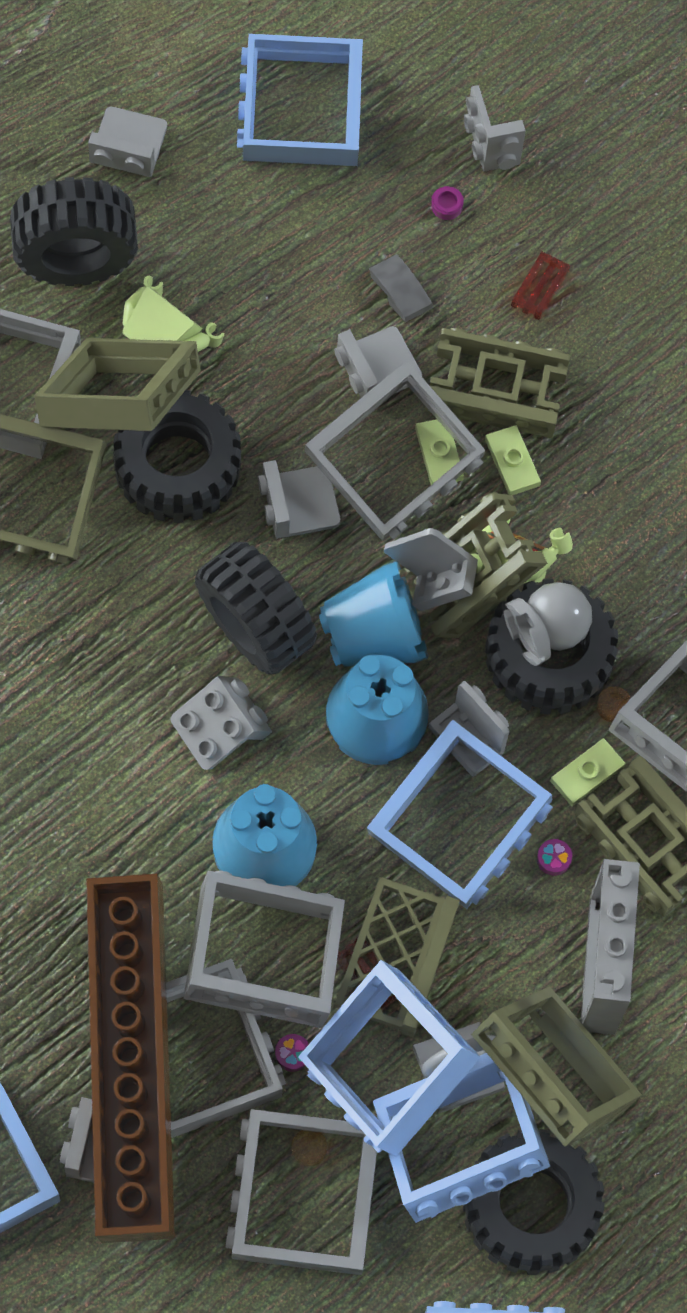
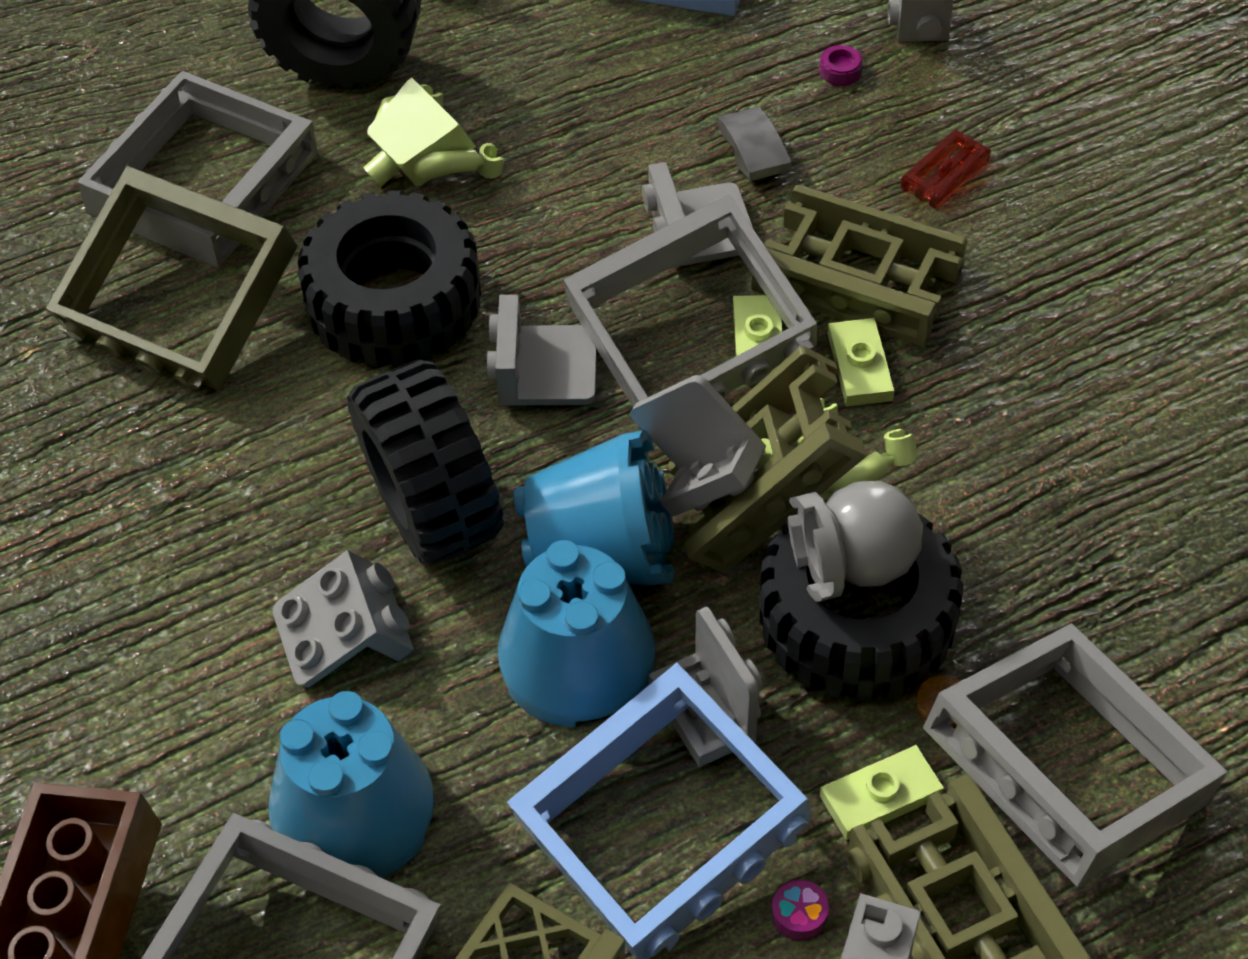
camera: 20 degrees right, 15 degrees down
olive window [34,338,201,431] -> none

